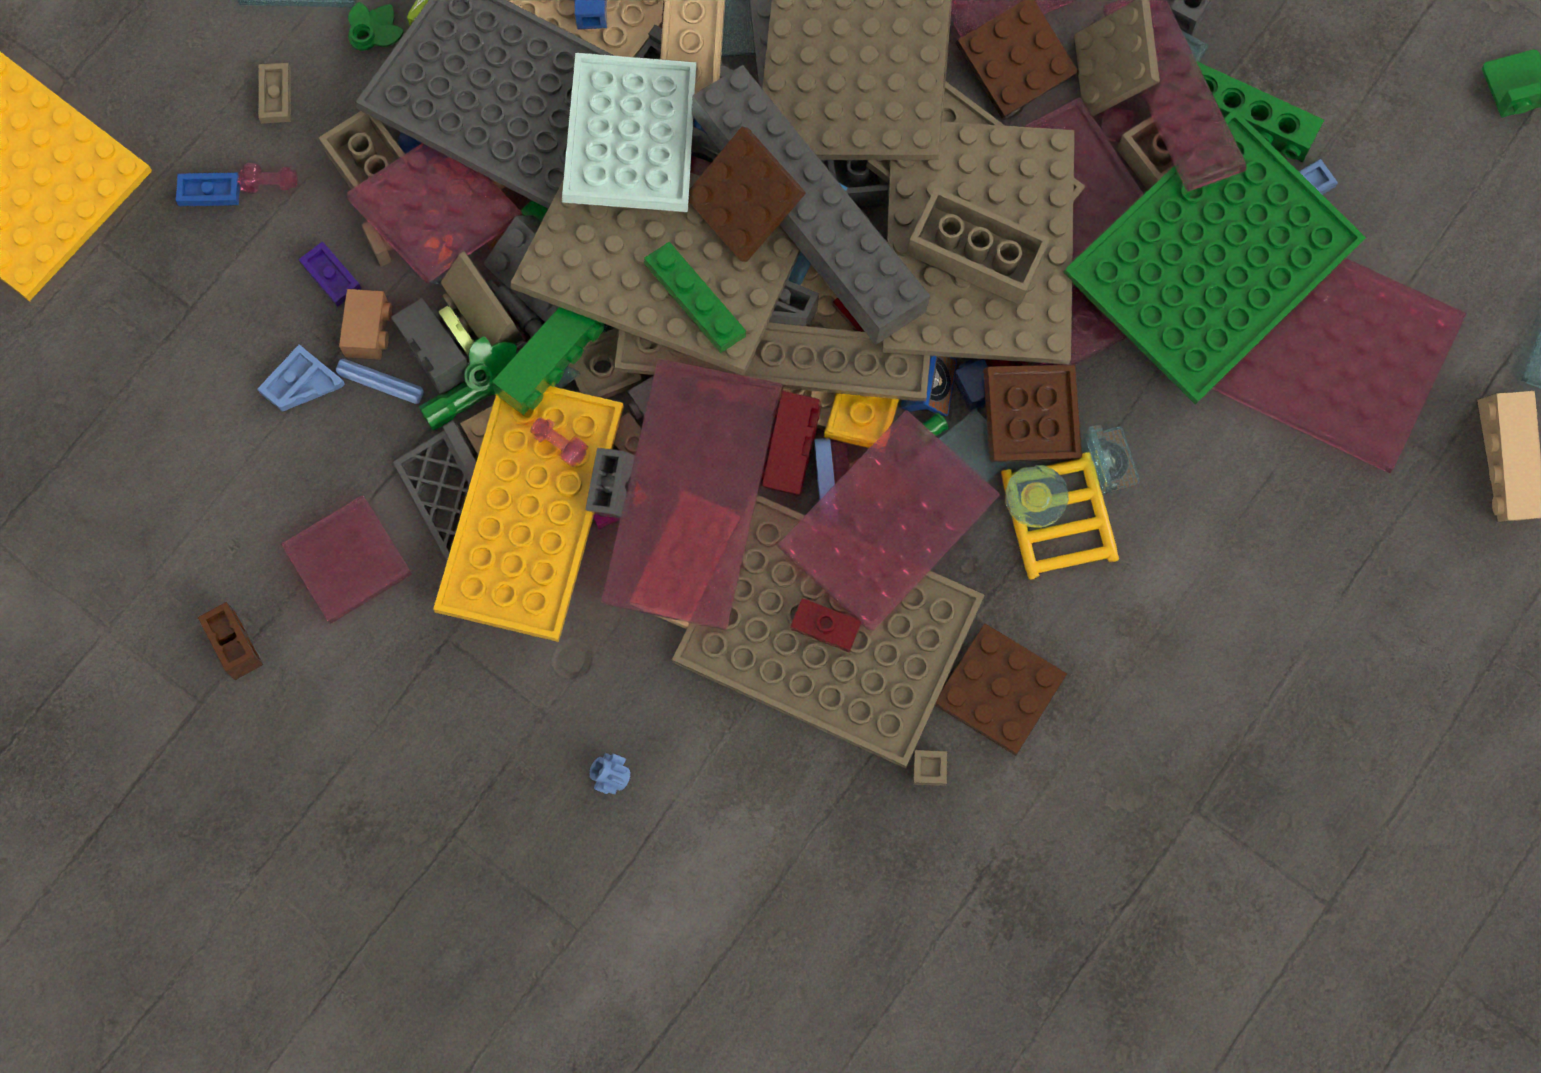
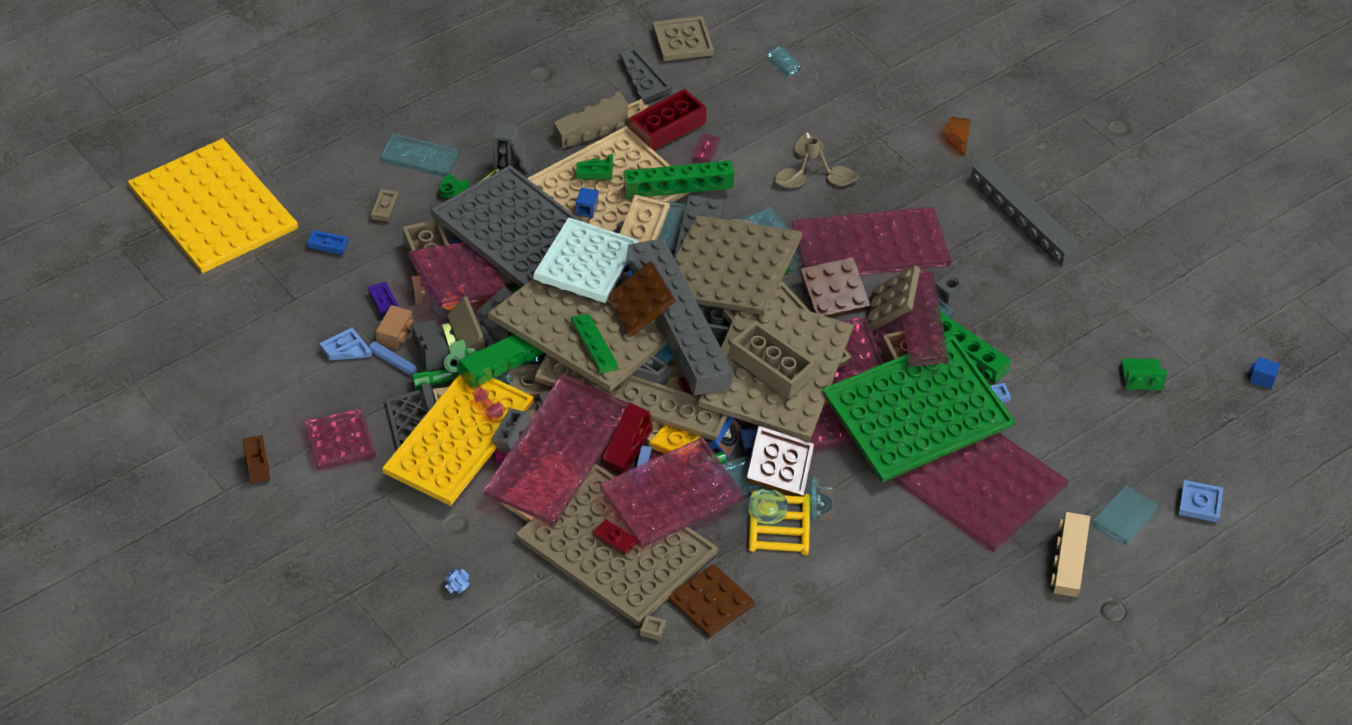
camera: 10 degrees right, 25 degrees down
clear pink bar [238,163,298,193] -> none

